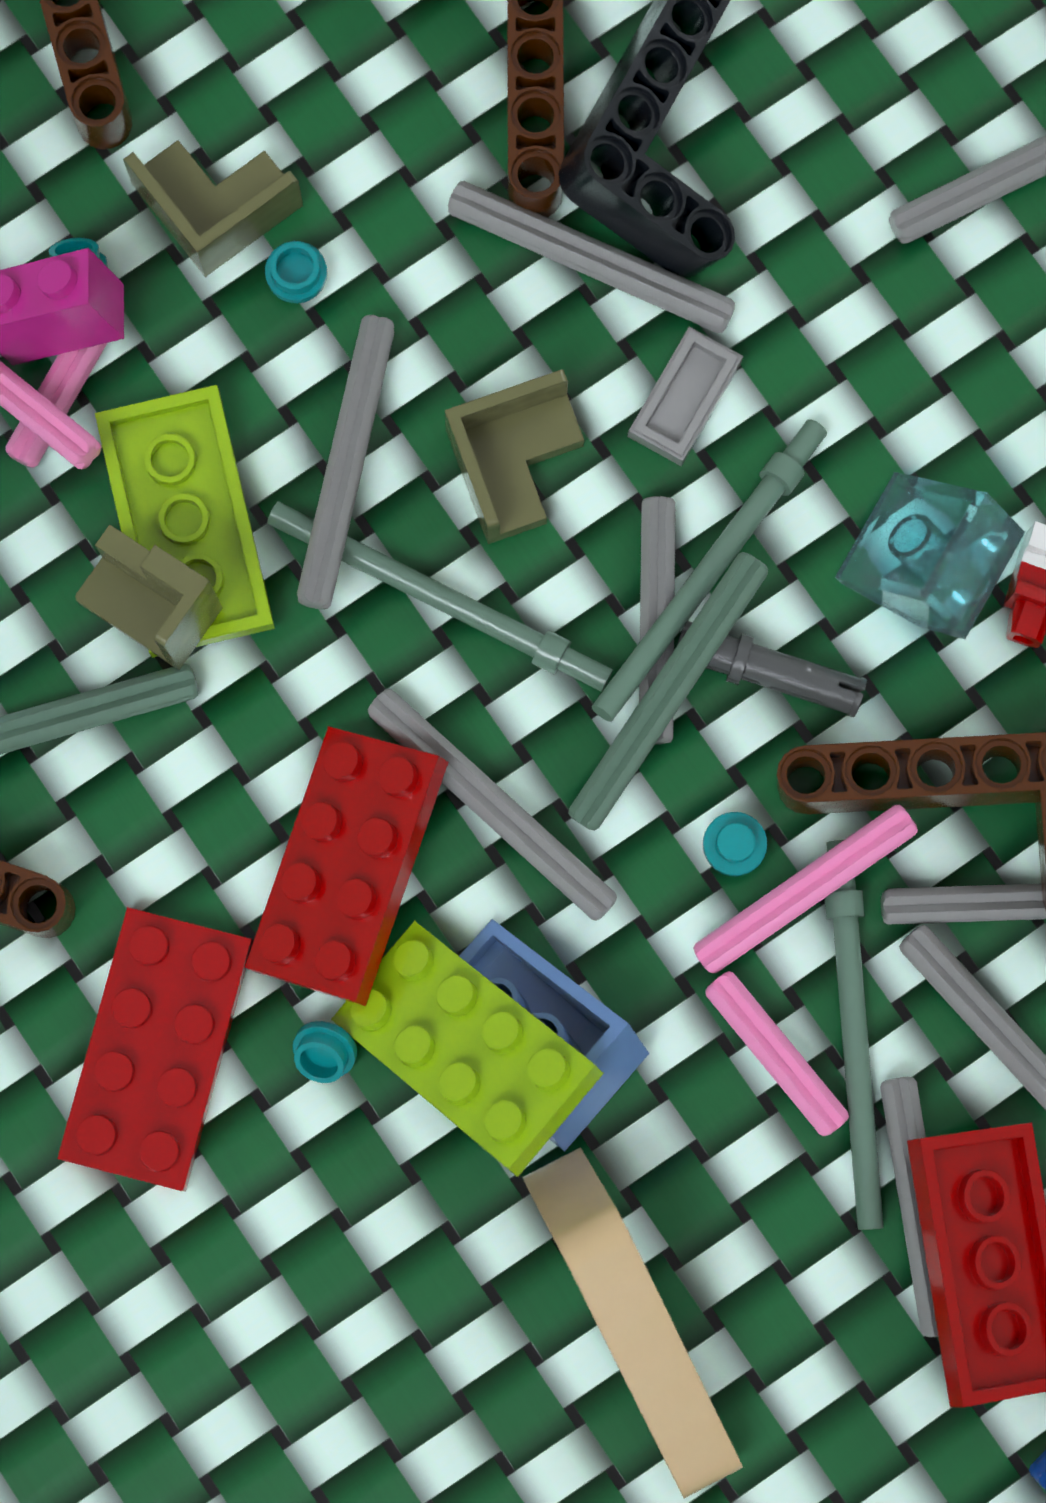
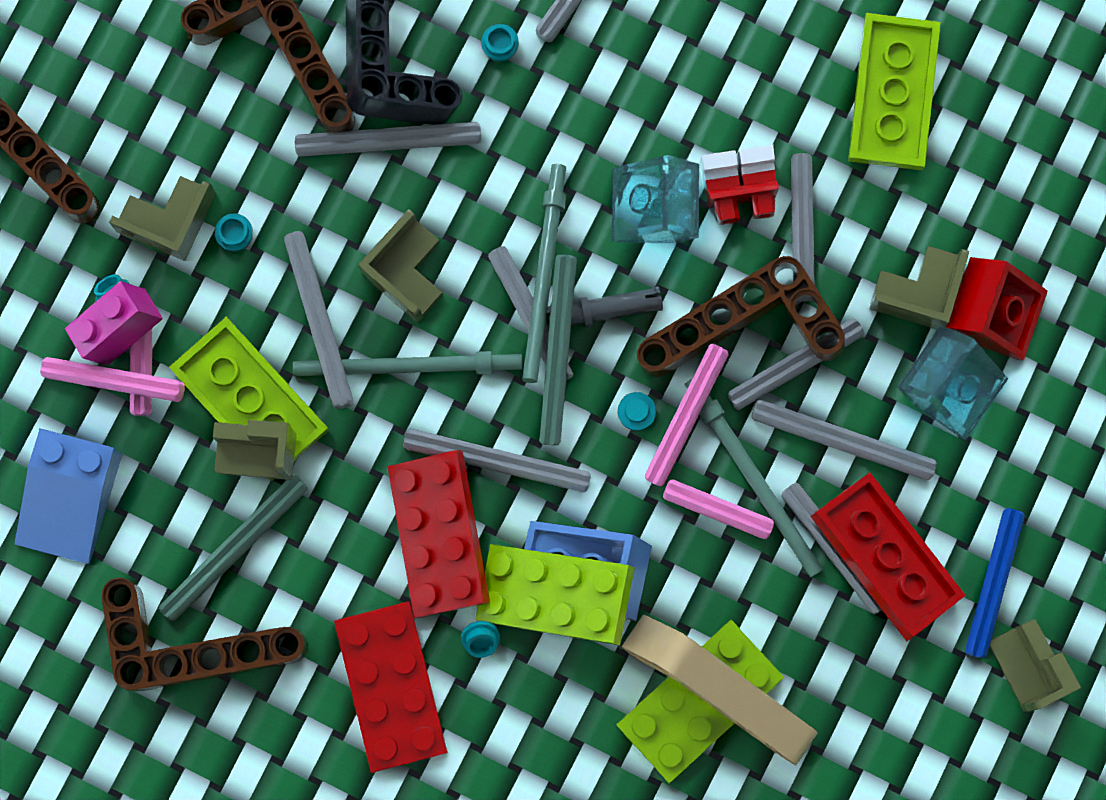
camera: 25 degrees left, 0 degrees up
light grey tile [628,327,743,467] -> none
none -> teal plate [481,24,519,62]
none -> lime plate [616,620,784,783]

